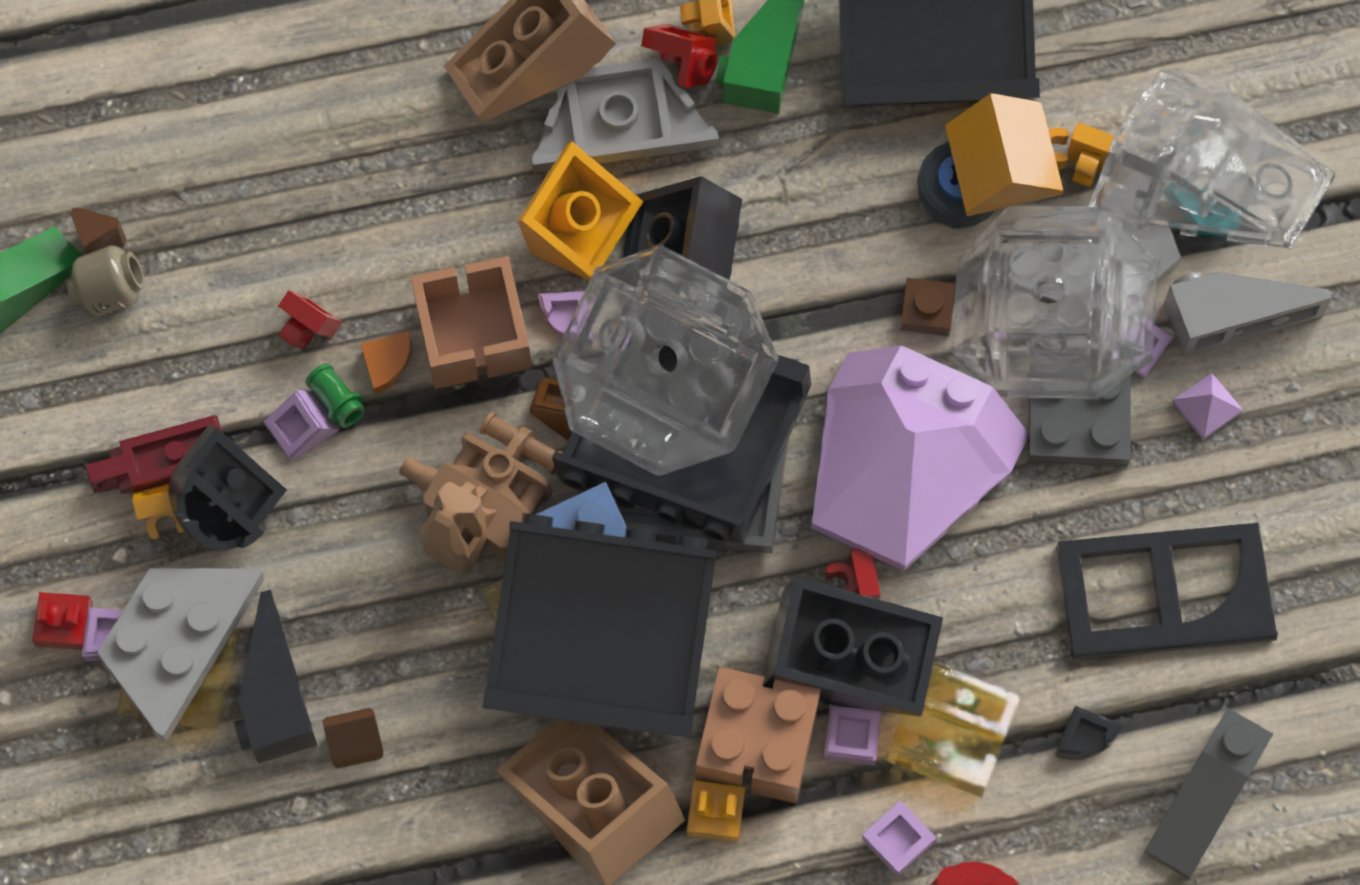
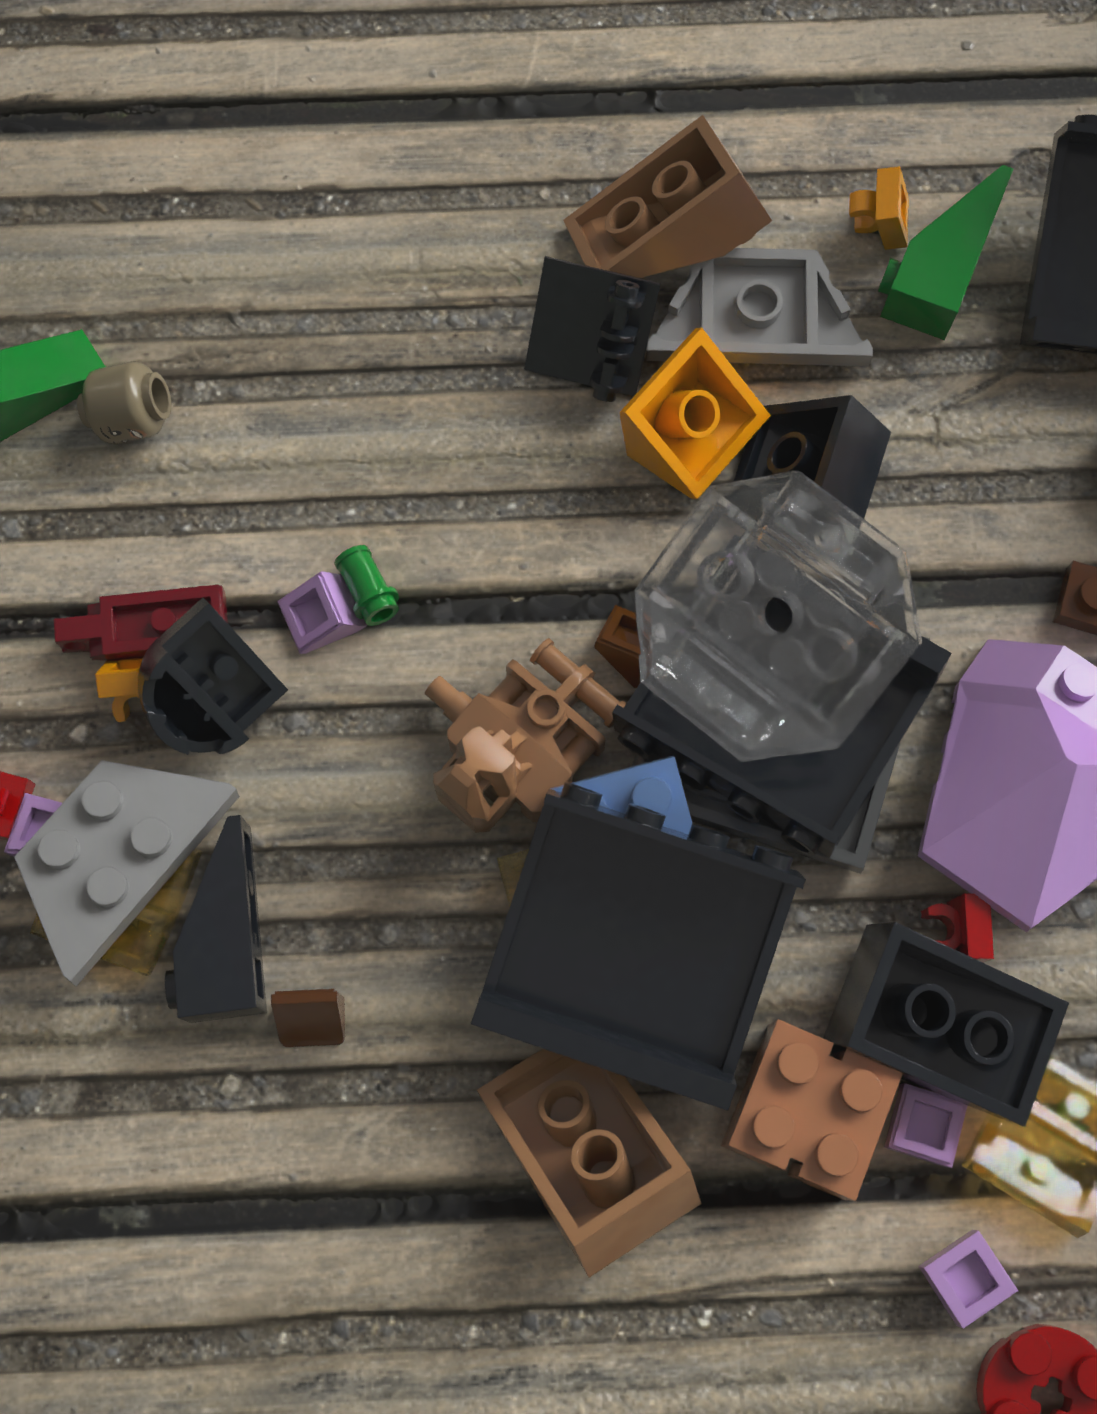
camera: 10 degrees right, 5 degrees up
reddish brown slope [70,207,127,254] -> none
red tile [278,290,342,350] -> none
orange tile [361,331,412,394] -> none
nougat piece [411,256,532,389] -> none
lavender tile [538,291,590,343] -> none
red bracket [641,24,718,88] -> none
light orange tile [687,781,745,842] -> none
none -> black hinge [524,256,661,402]

